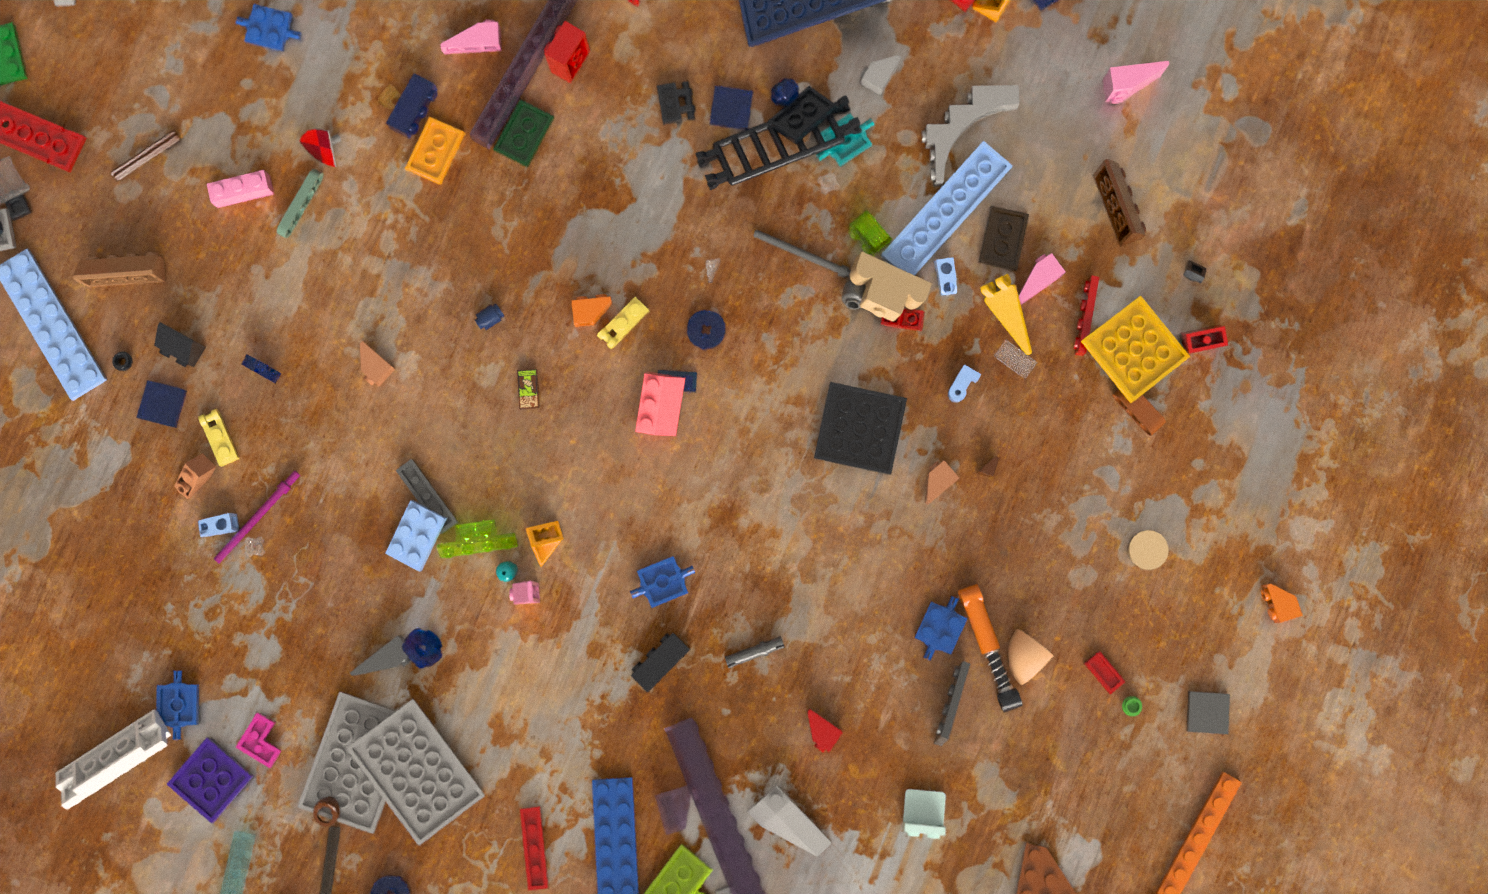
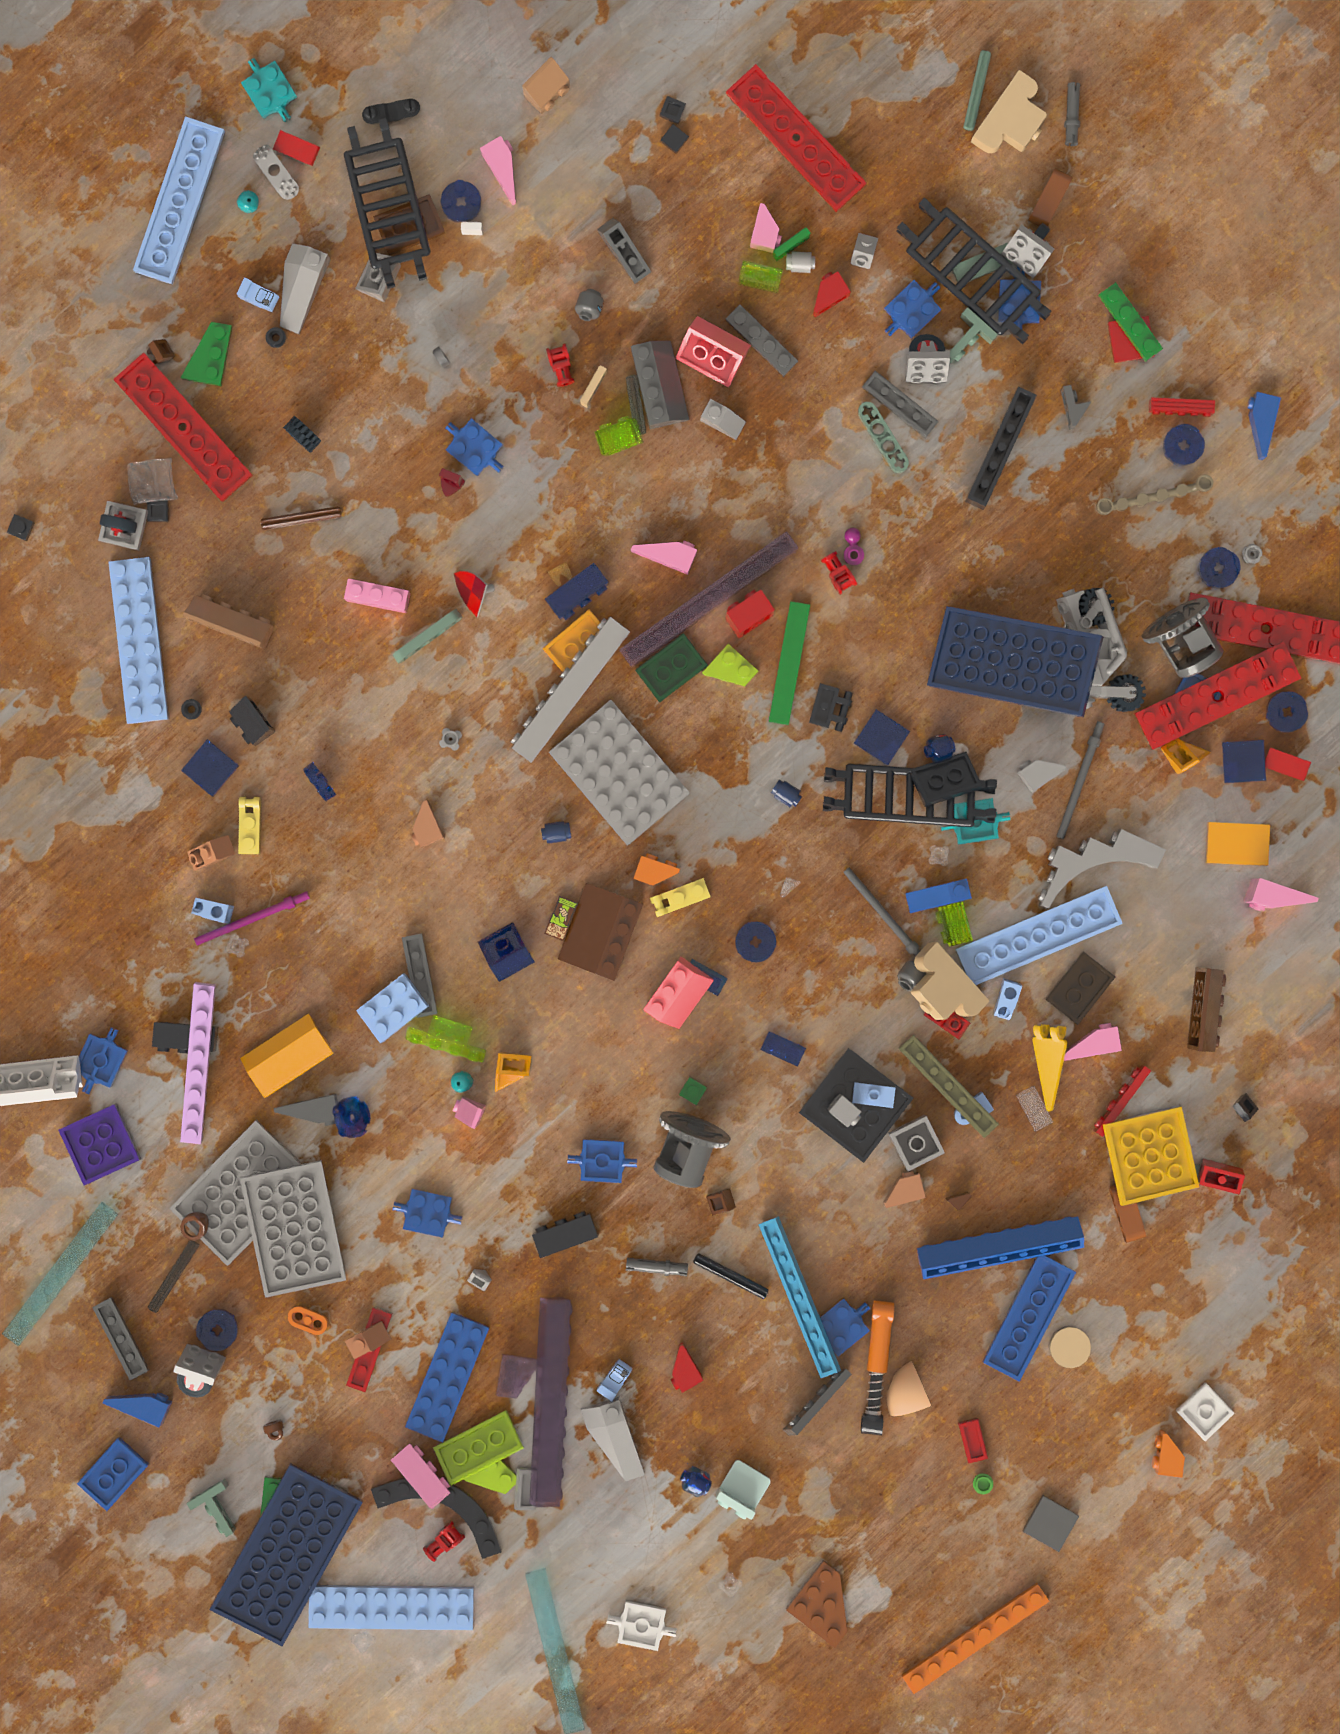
camera: 25 degrees right, 5 degrees up
dark pink plate [235,712,282,768] -> none
none -> black brick [152,1021,218,1054]
none -> lavender plate [180,982,216,1144]
none -> light orange slope [240,1013,333,1098]
none -> black plate [266,327,286,348]
none -> black bush [283,416,321,453]
none -> orange plate [288,1306,328,1335]
none -> nougat slope [345,1321,391,1359]
none -> blue plate [393,1189,463,1238]
none -> dark red tile [439,468,465,497]
none -> light grey plate [439,728,462,751]
none -> light grey slope [467,1269,491,1291]
none -> clear blue slope [478,922,535,982]
none -> light grey brick [511,617,630,763]
none -> light grey plate [549,700,690,846]
none -> reddish brown slope [558,883,643,981]
none -> light blue leg [597,1359,633,1401]
none -> dark grey piece [653,1111,731,1188]
none -> green brick [679,1076,707,1105]
none -> clear blue head [680,1466,712,1497]
none -> black axle [693,1253,769,1299]
none -> lime wing [702,644,758,687]
none -> reddish brown slope [706,1189,736,1216]
none -> dark azure plate [758,1216,841,1378]
none -> clear blue plate [760,1031,806,1067]
none -> green tile [768,601,810,726]
none -> dark blue brick [771,779,802,808]
none -> light grey brick [827,1093,861,1127]
none -> light blue plate [852,1082,895,1108]
none -> light grey brick [888,1115,945,1171]
none -> olive tile [899,1035,999,1138]
none -> blue slope [905,879,972,913]
none -> blue brick [917,1216,1084,1279]
none -> blue plate [982,1255,1076,1382]
none -> dark grey bar [1056,721,1105,839]
none -> white tile [1176,1382,1234,1441]
none -> light orange tile [1206,822,1270,866]

